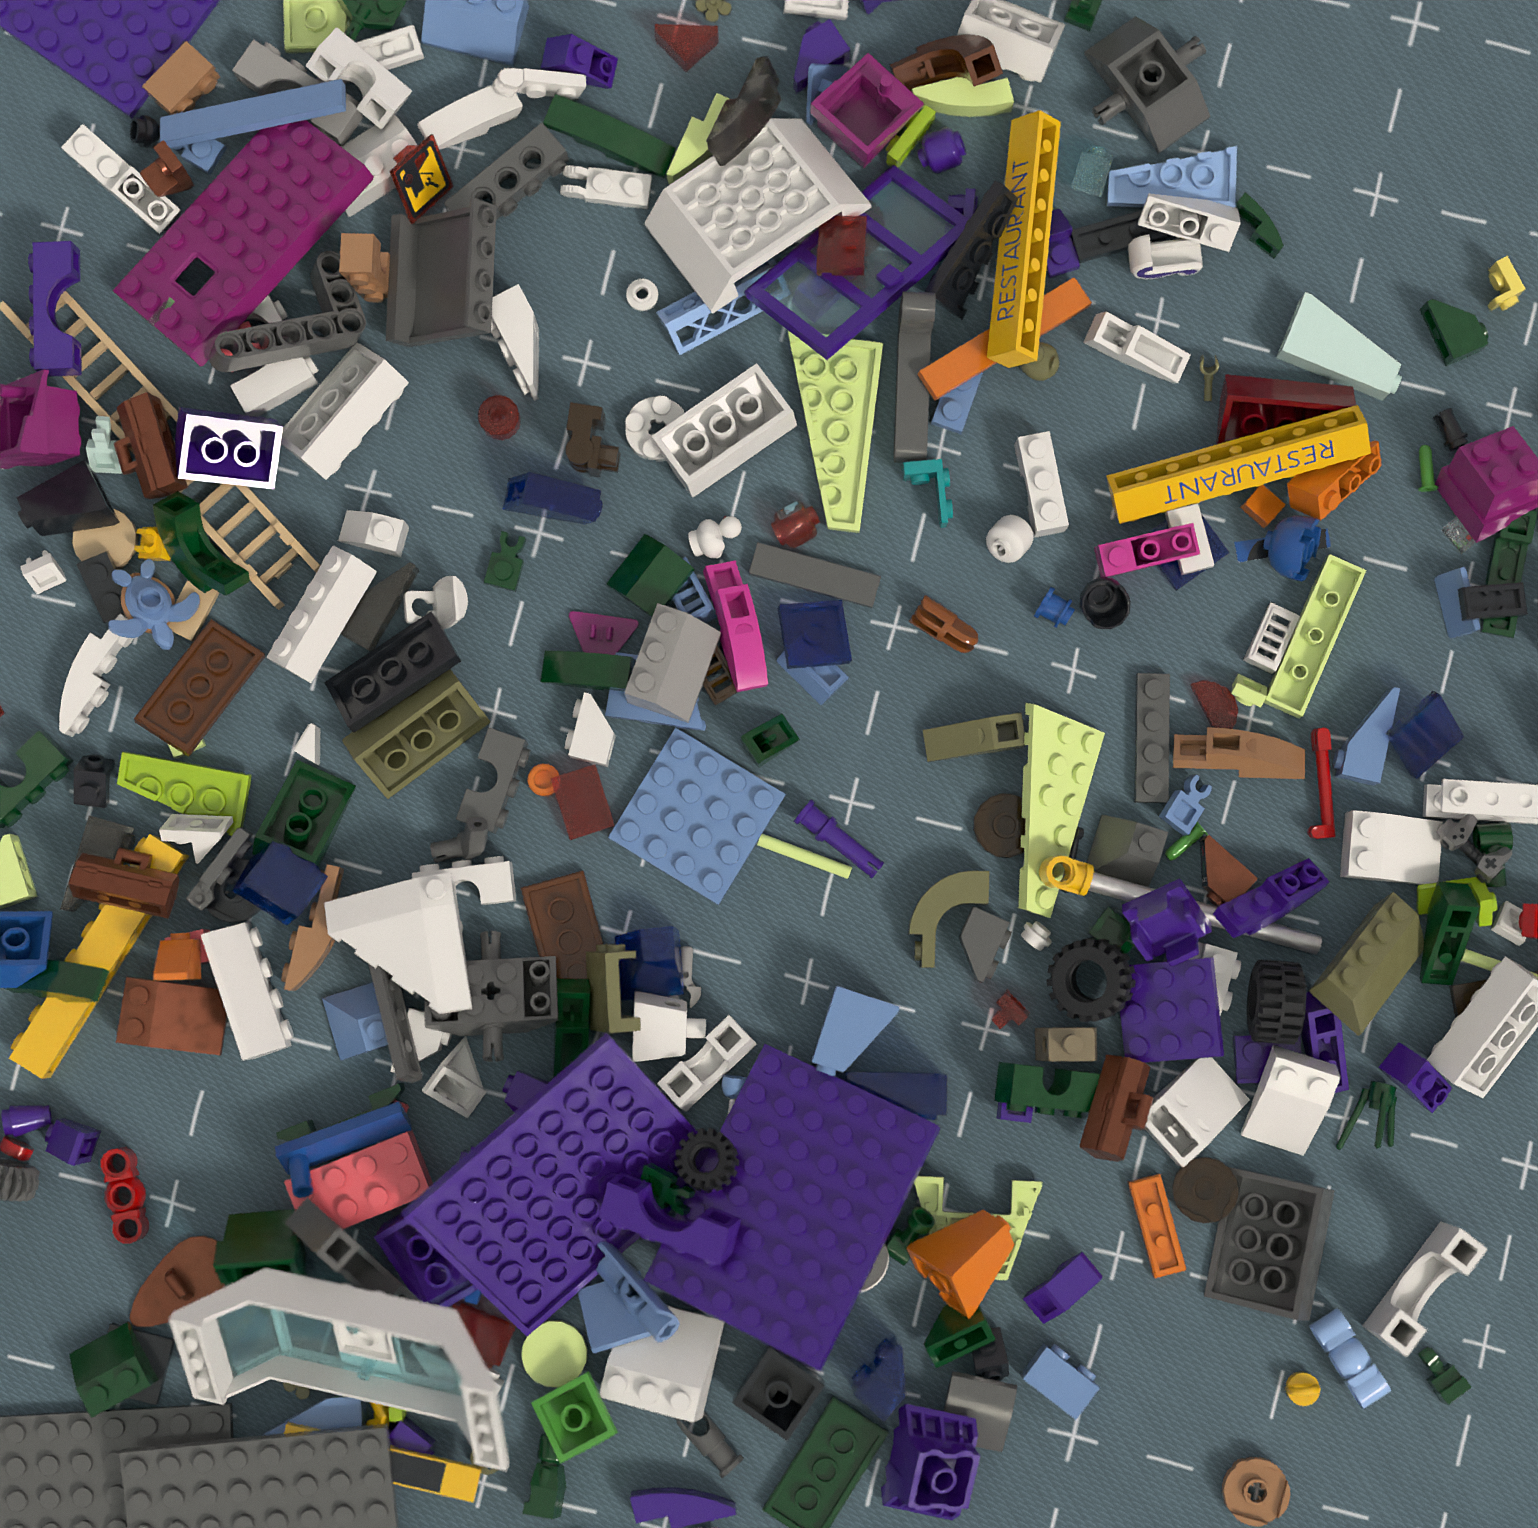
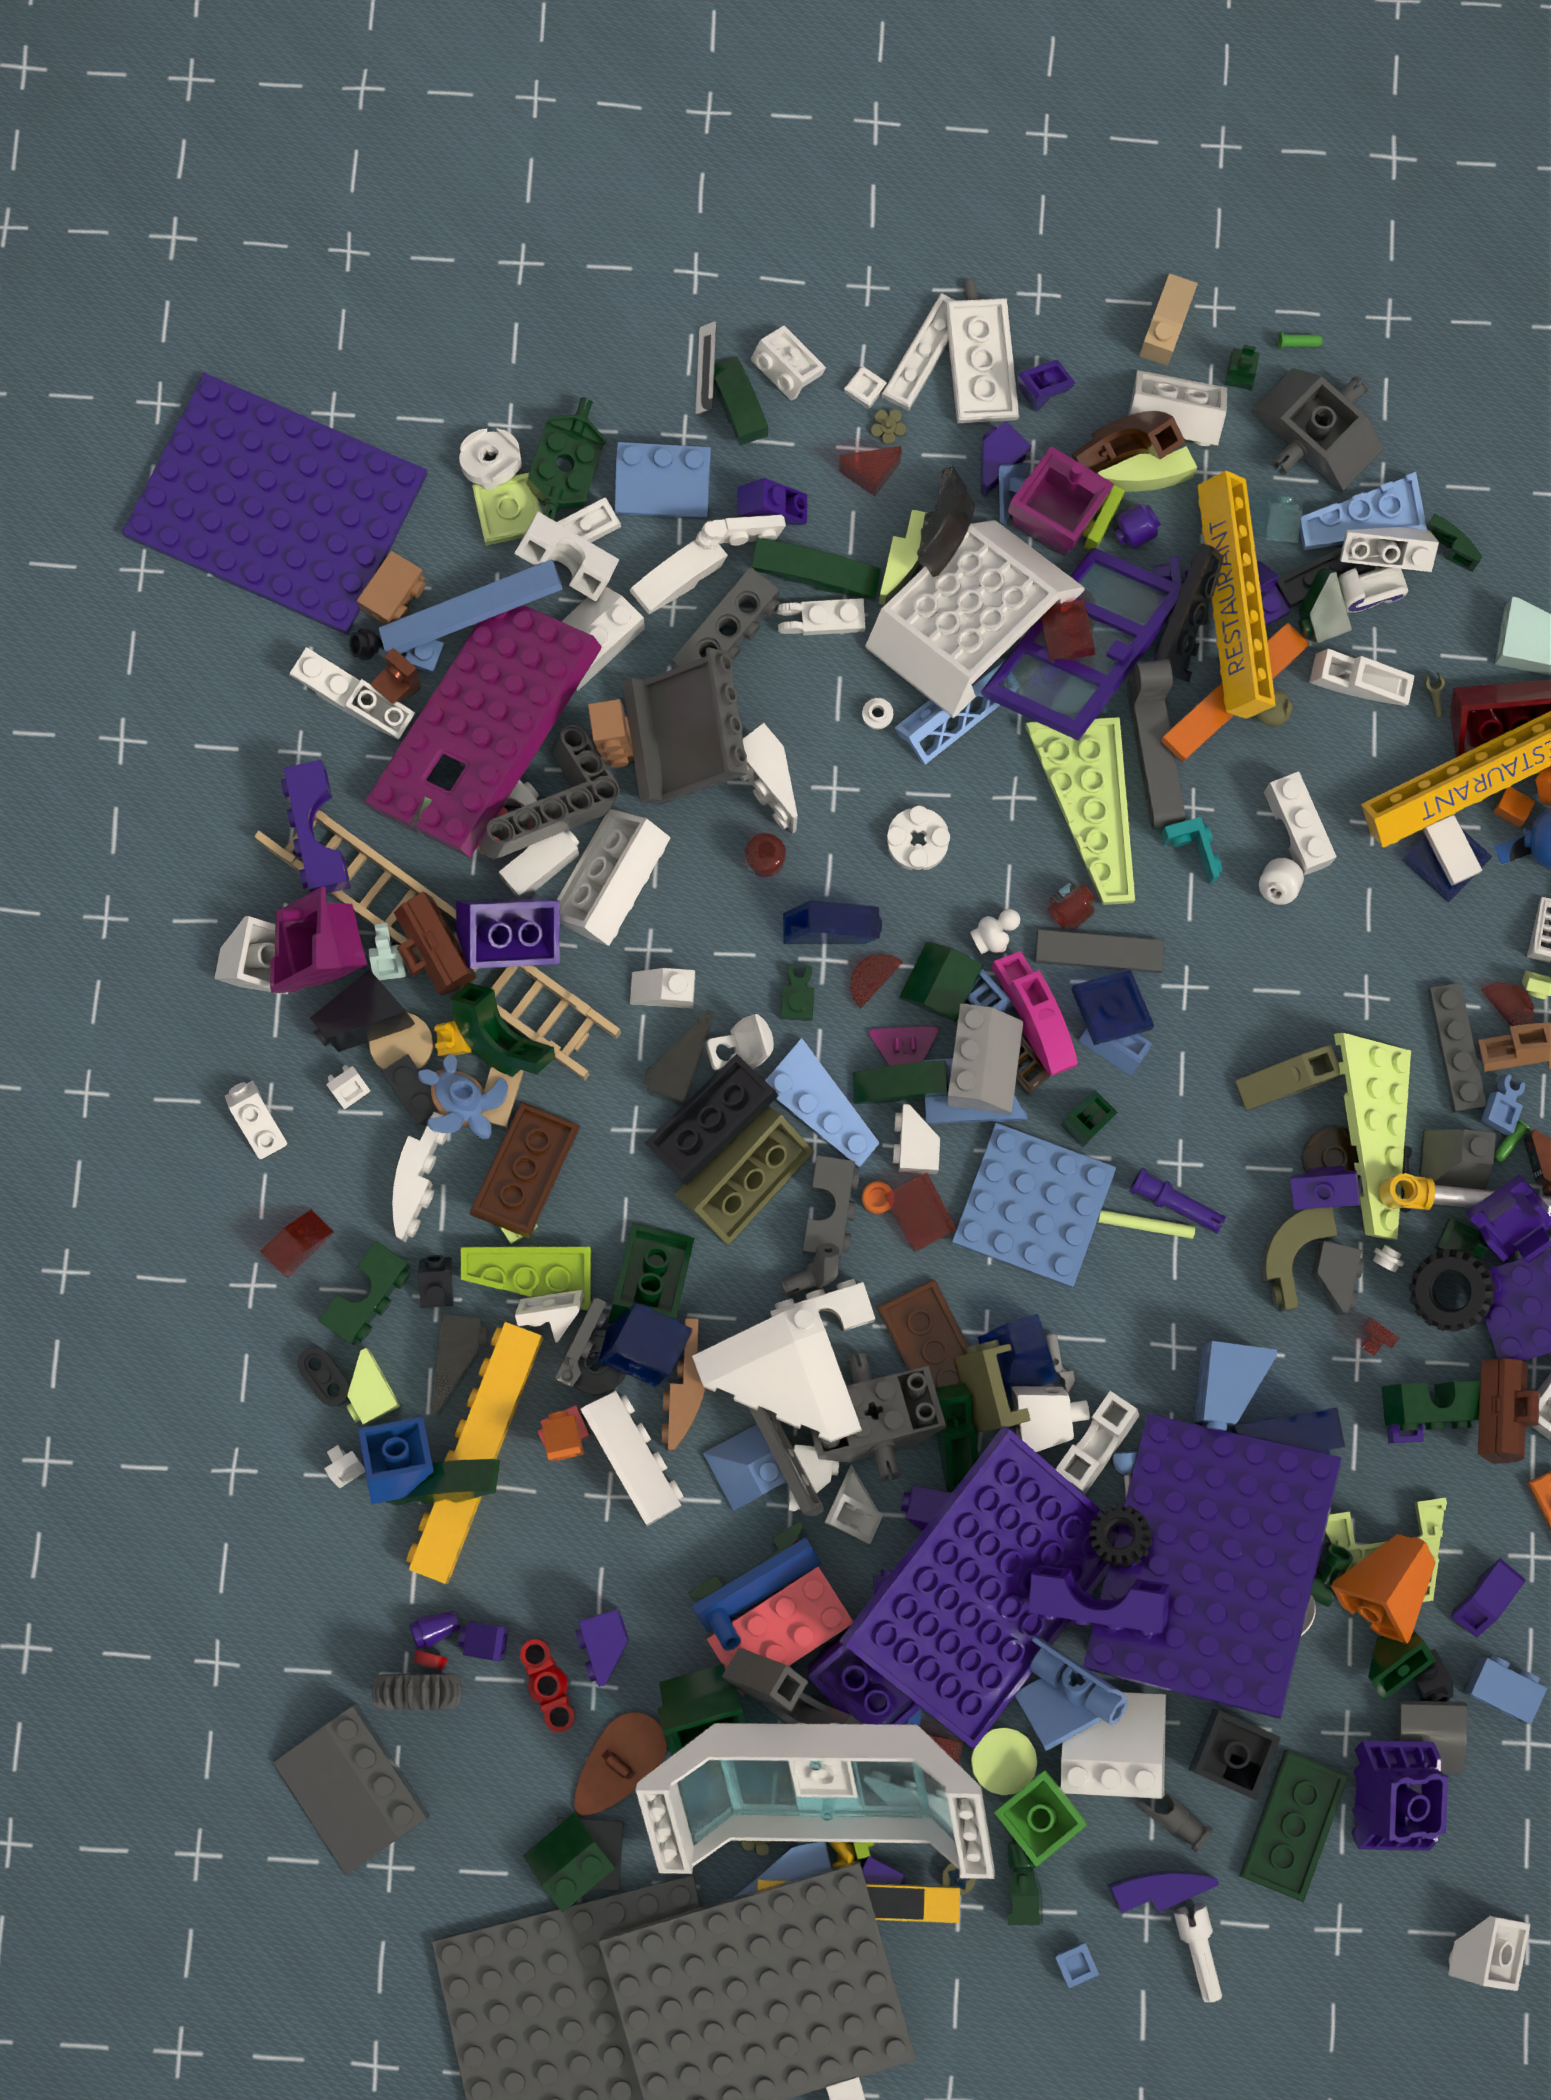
camera: 15 degrees left, 5 degrees down
copper piece [68,848,180,919] -> none
copper slope [116,977,227,1055] -> none
light grey arch [232,39,363,146] -> none
white slope [266,546,377,683] -> none
white slope [294,723,320,765] -> none
piece [389,134,454,224] -> none
dark brown hips [566,402,621,478] -> none
dark green plate [640,1163,696,1216] -> none
white slope [651,363,797,498] -> none
clear blue slope [851,1335,906,1422] -> none
dark orange arm [909,595,978,653] -> none
medium blue plate [931,372,983,434] -> none
blue brick [1034,587,1075,628] -> none
dark tan torso [1035,1027,1097,1061] -> none
black hair [1080,577,1131,629] -> none
dark pink slope [1094,523,1200,577] -> none
none -> dark purple slope [575,1609,629,1687]
none -> light blue wing [765,1038,879,1169]
none -> clear red tile [850,954,903,1009]
none -> dark purple brick [1290,1166,1360,1210]
none -> slope [1299,568,1352,643]

